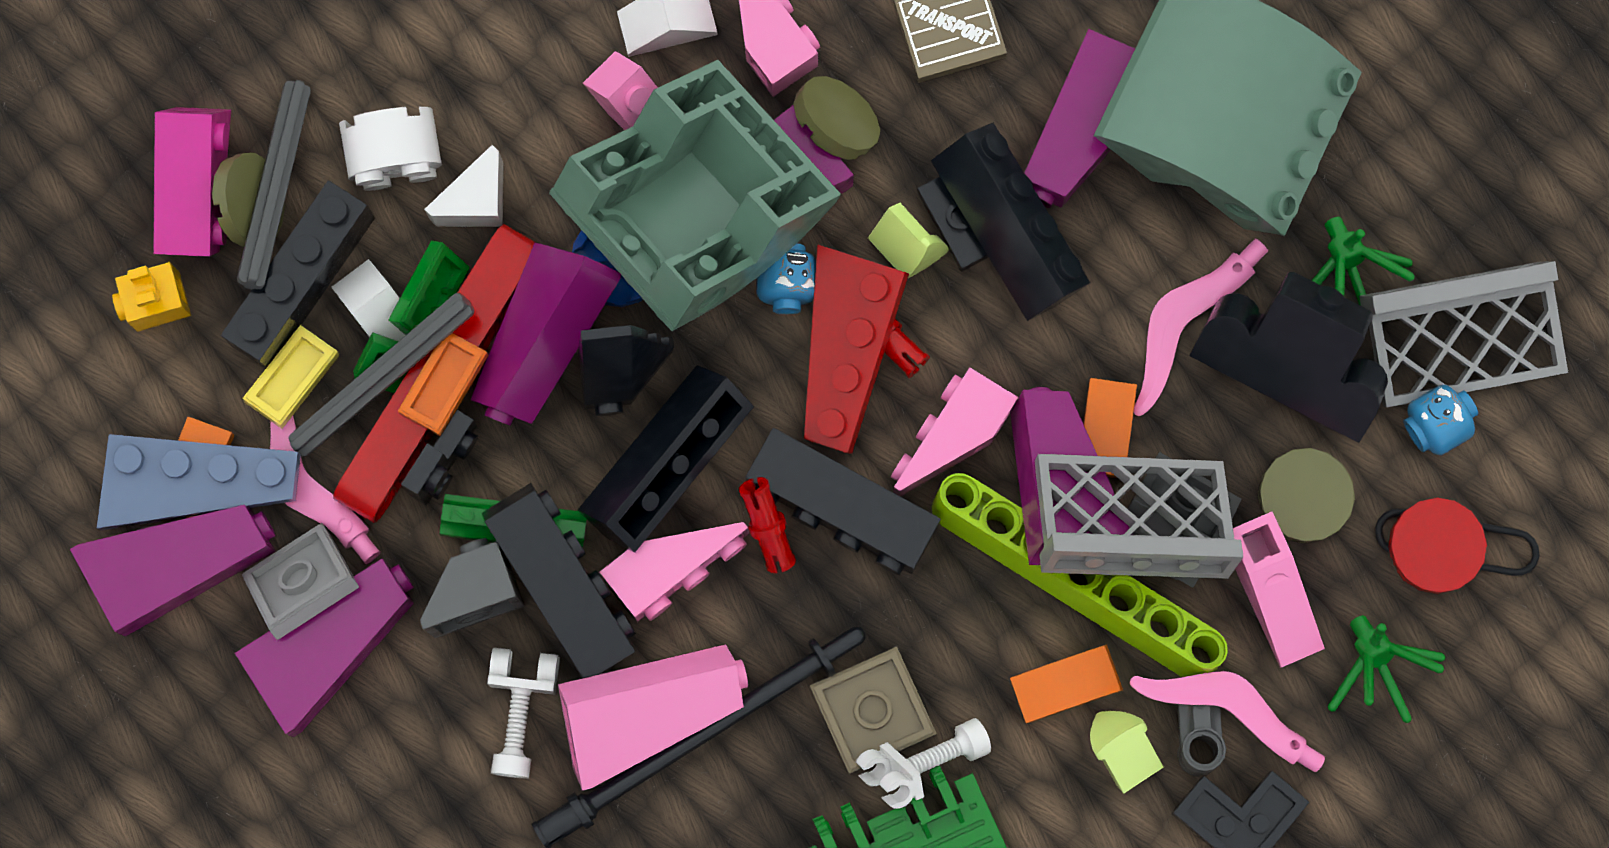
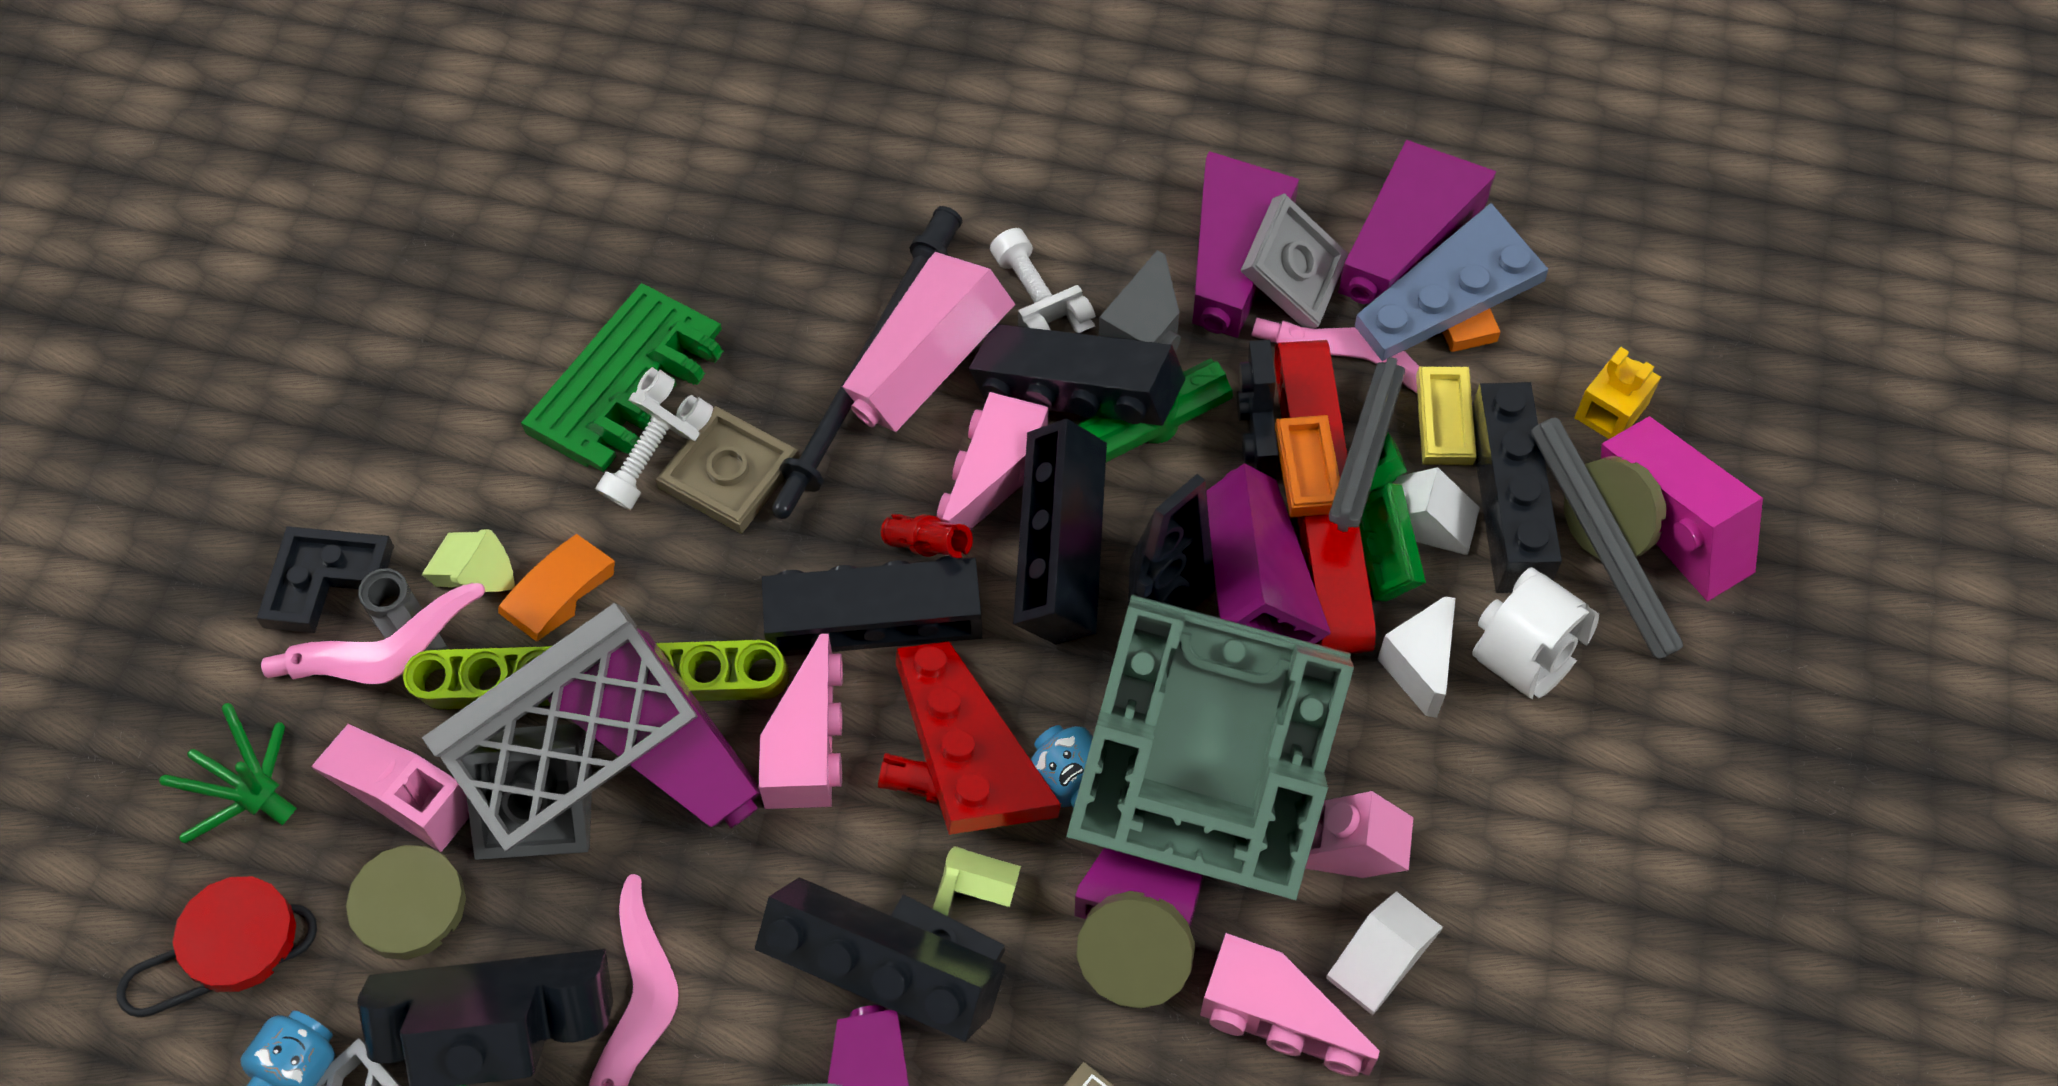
camera: 145 degrees right, 20 degrees down
orange tile [1083,378,1137,478] -> none

